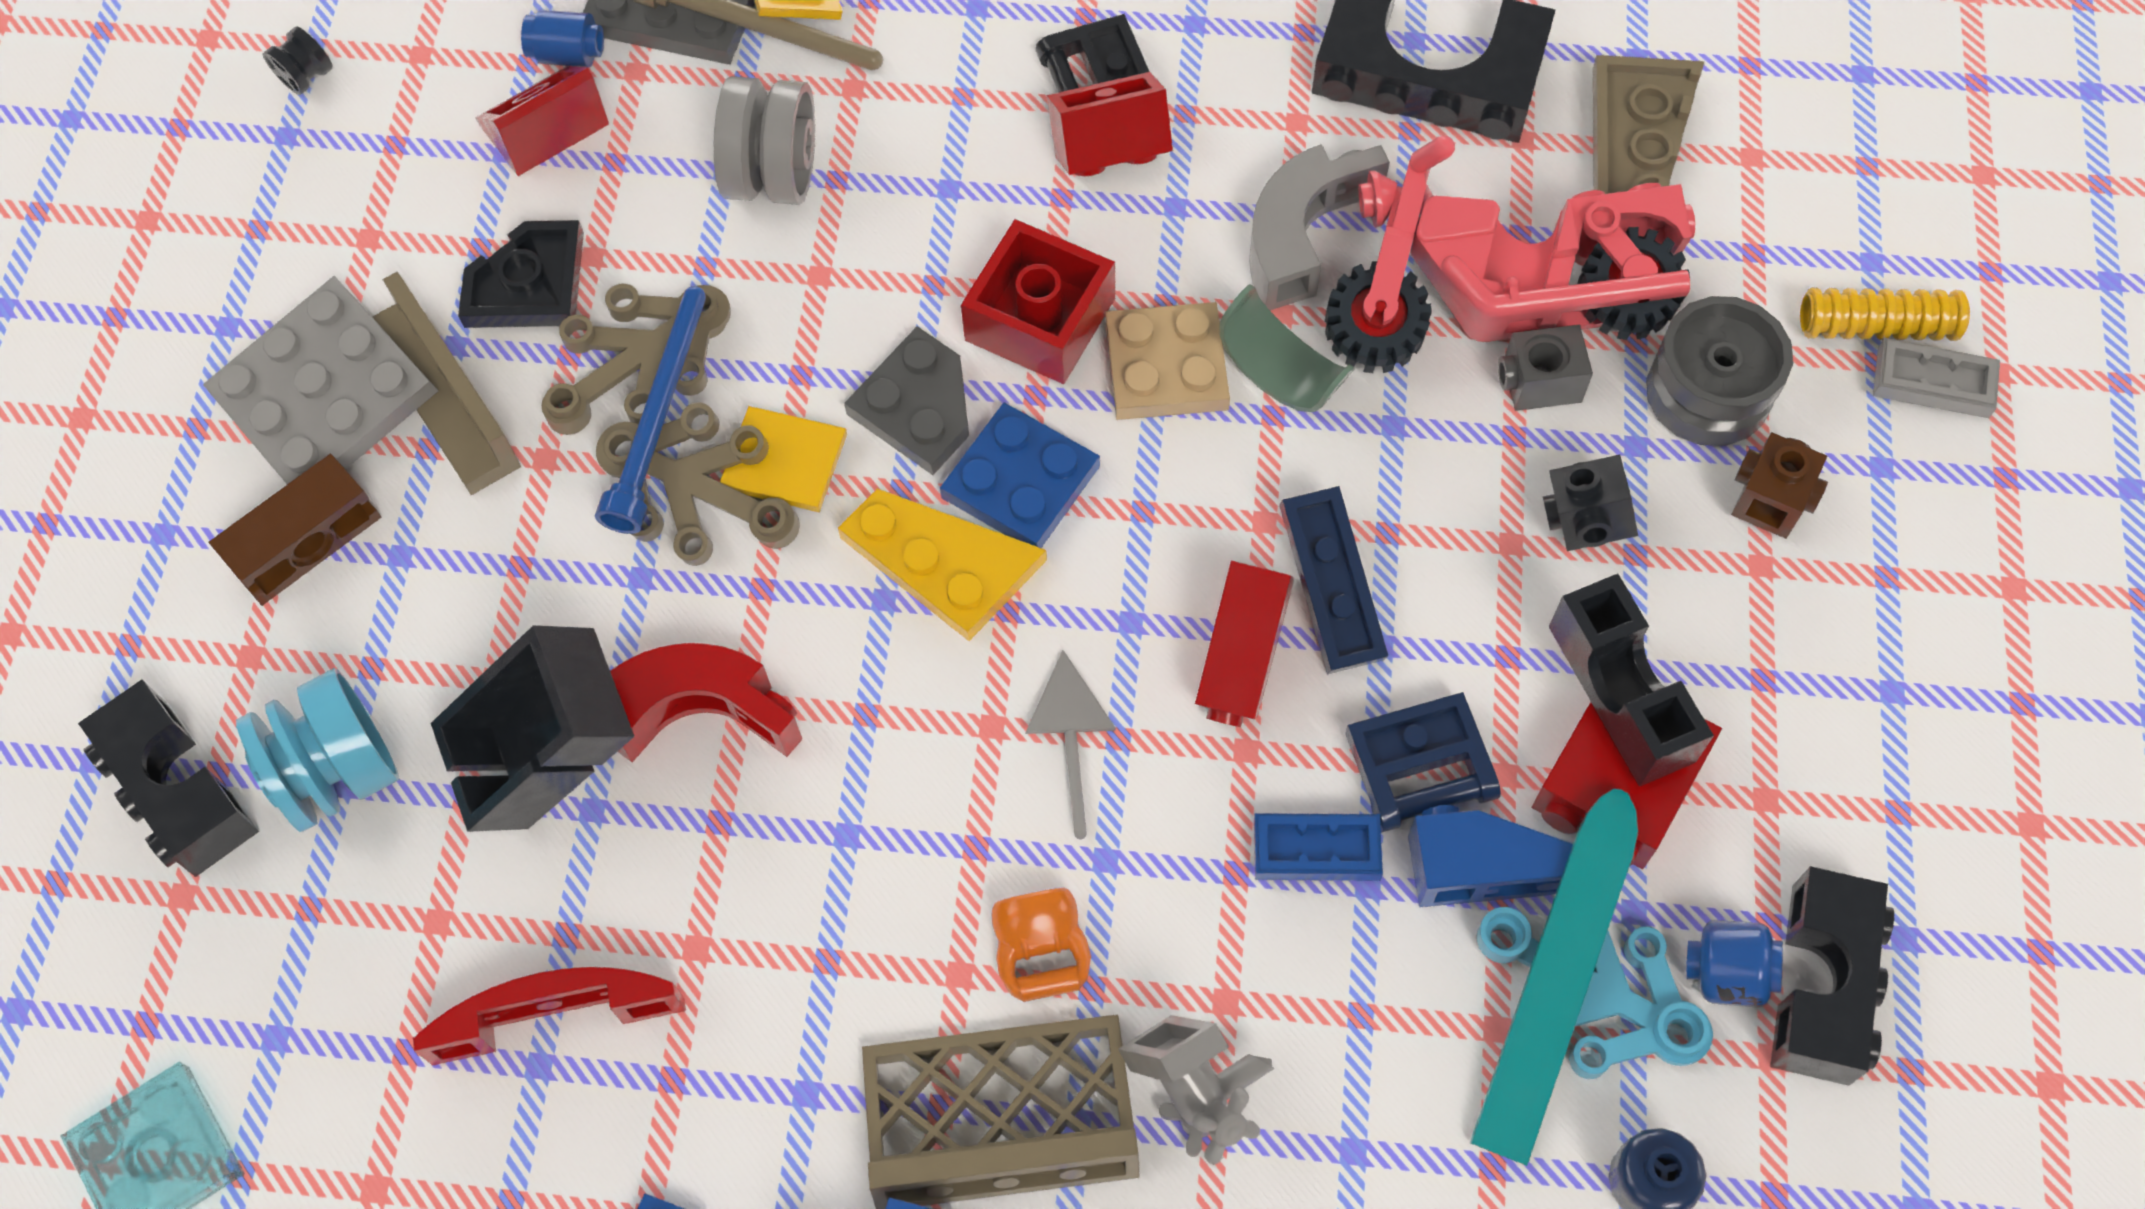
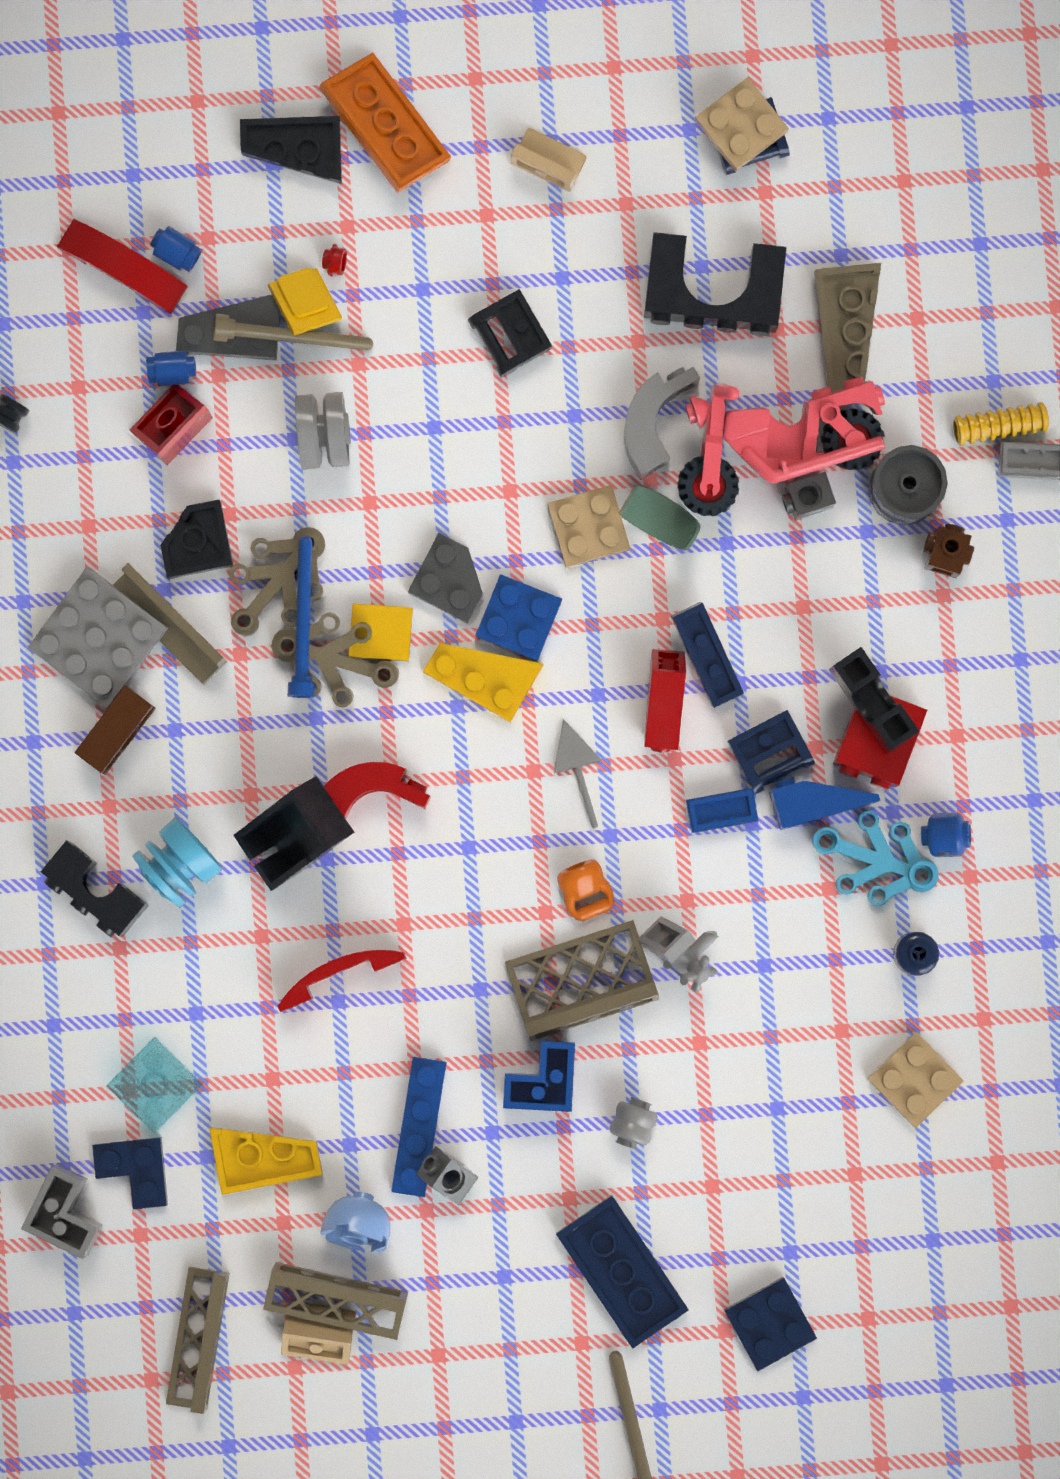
camera: 15 degrees left, 20 degrees up
red brick [961,219,1115,385] -> none
red brick [1047,72,1173,177] -> none
teal piece [1470,789,1638,1166] -> none
black brick [1542,454,1638,552] -> none
black arch [1770,866,1895,1086] -> none

